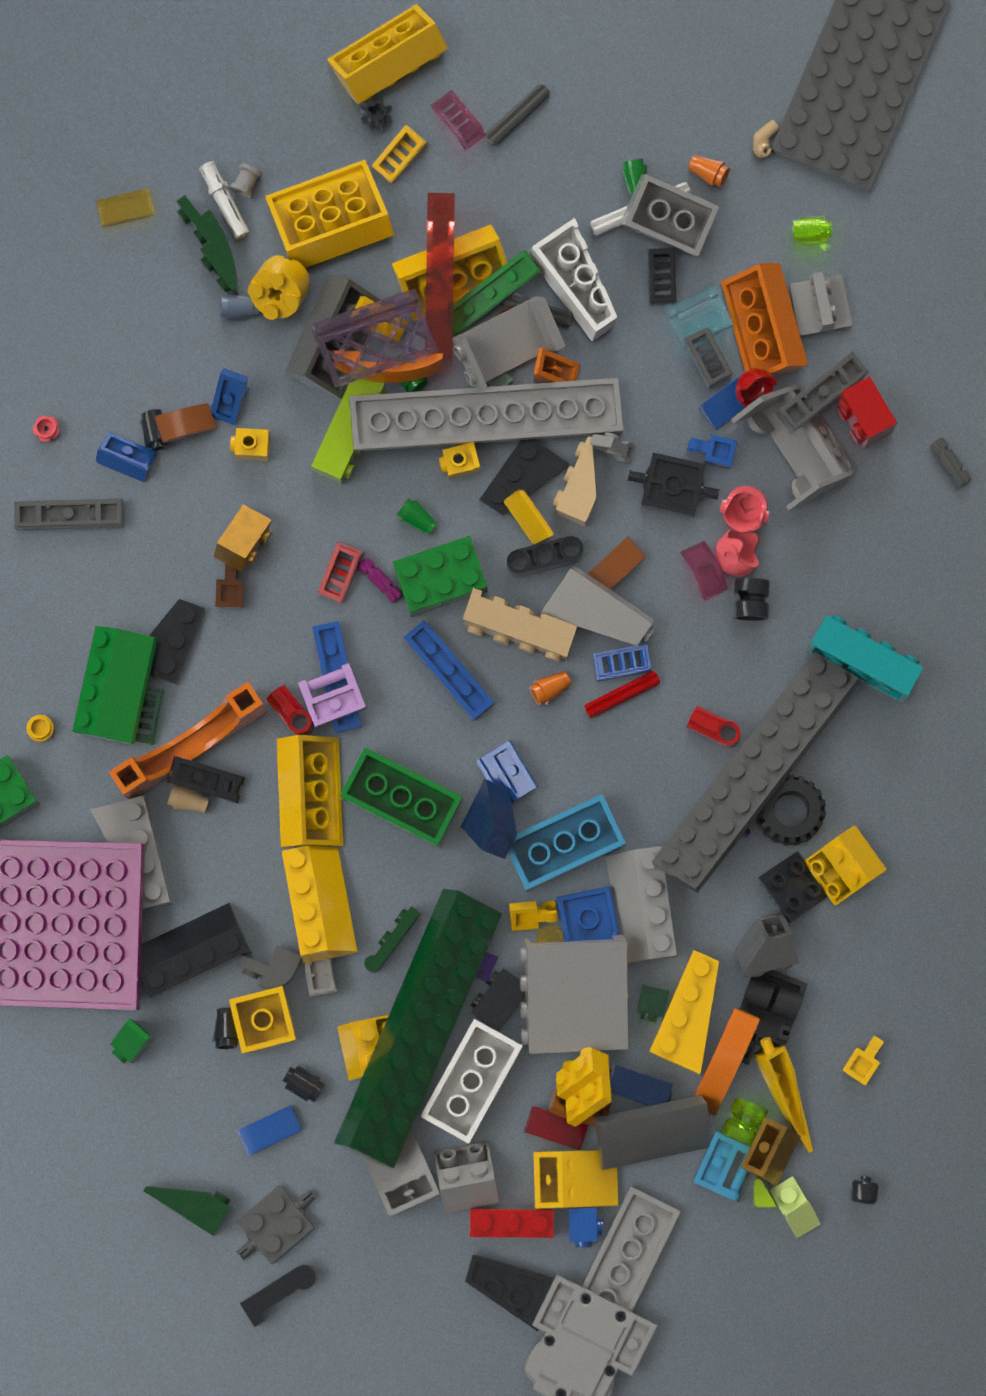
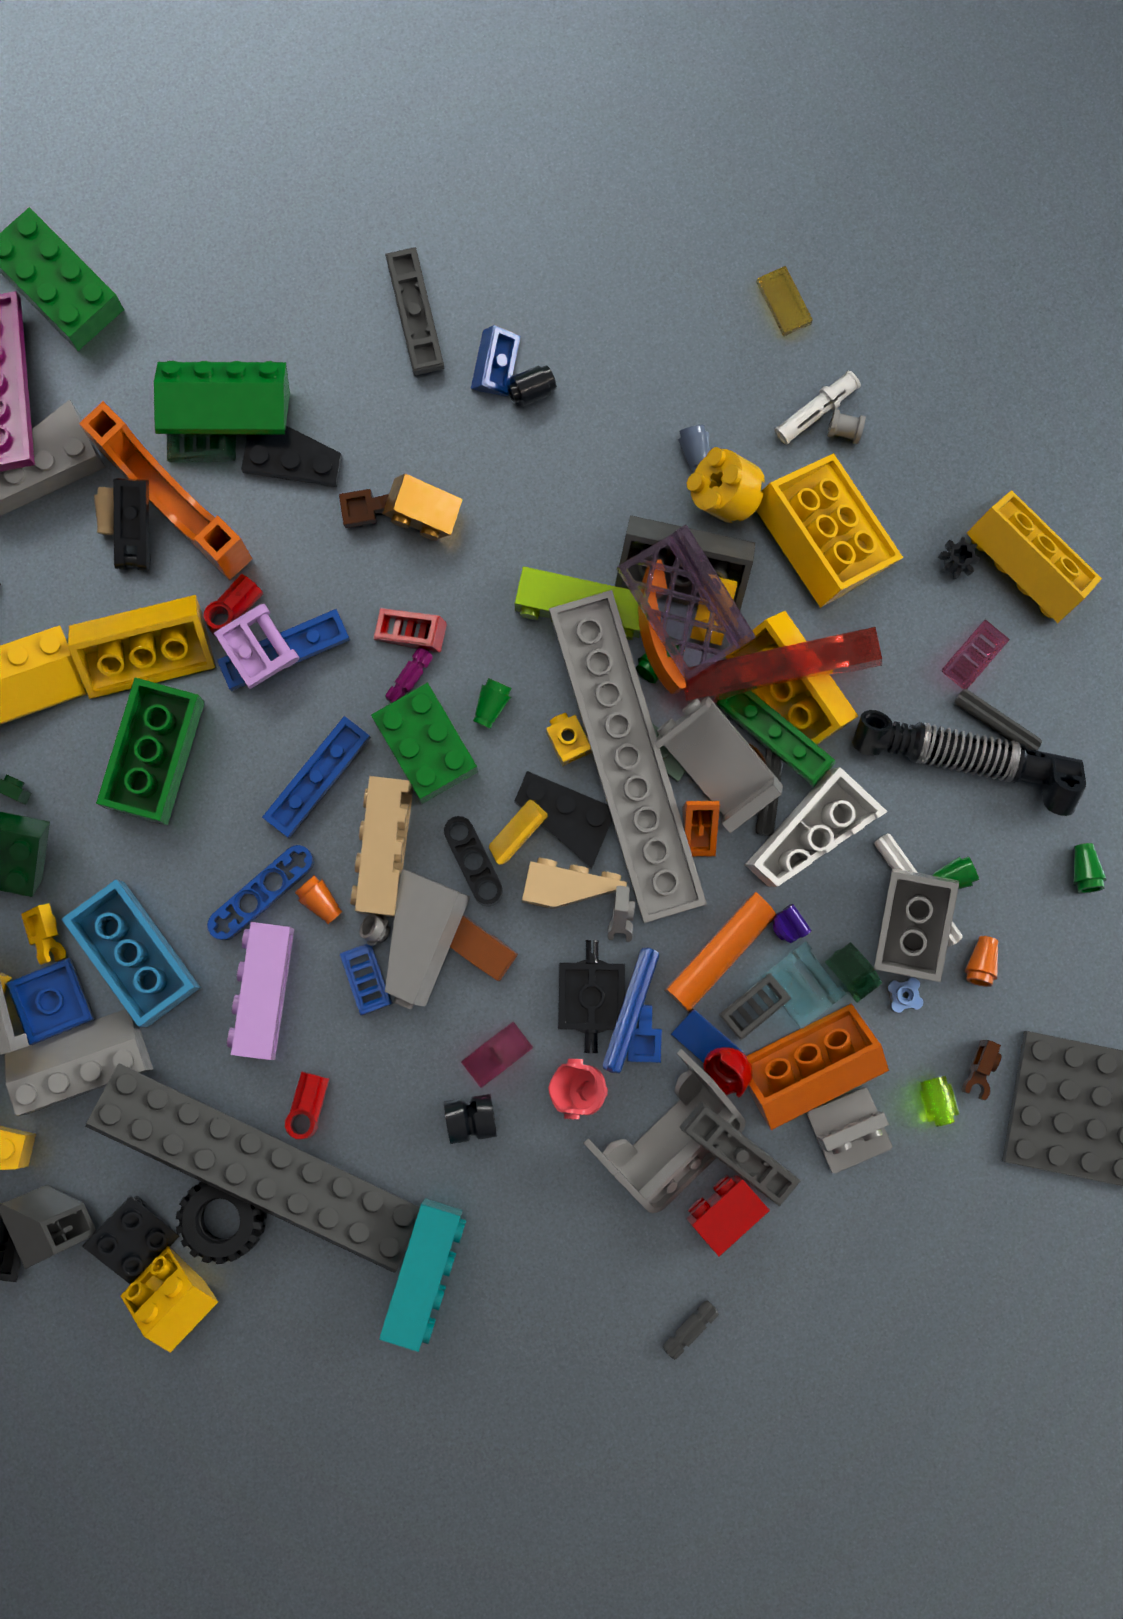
camera: 65 degrees right, 0 degrees up
yellow plate [26,715,54,742] -> none
coral plate [33,416,60,442] -> none
dark orange slope [154,403,217,443] -> none
dark green slope [176,195,239,295] -> none
blue slope [211,368,249,425] -> none
yellow brick [230,428,271,461] -> none
yellow slope [372,125,428,183] -> none
dark blue slope [461,779,517,859] -> none
plate [476,740,539,803] -> none
clear yellow tile [536,925,564,943] -> none
red axle [584,671,660,718] -> none
black slope [647,248,677,303] -> none
coral cap [715,529,760,577] -> none
tan arm [753,120,780,158] -> none
none -> blue beam [207,845,314,941]
none -> lavender brick [227,922,294,1060]
none -> light grey plate [359,914,390,946]
none -> blue axle [602,948,659,1073]
none -> orange brick [664,892,777,1013]
none -> dark purple plate [773,904,812,943]
none -> clear green brick [825,942,883,1003]
none -> black piece [852,710,1086,816]
none -> light blue plate [888,977,923,1013]
none -> reddish brown plate [962,1040,1002,1100]
none -> green cone [1073,843,1107,893]

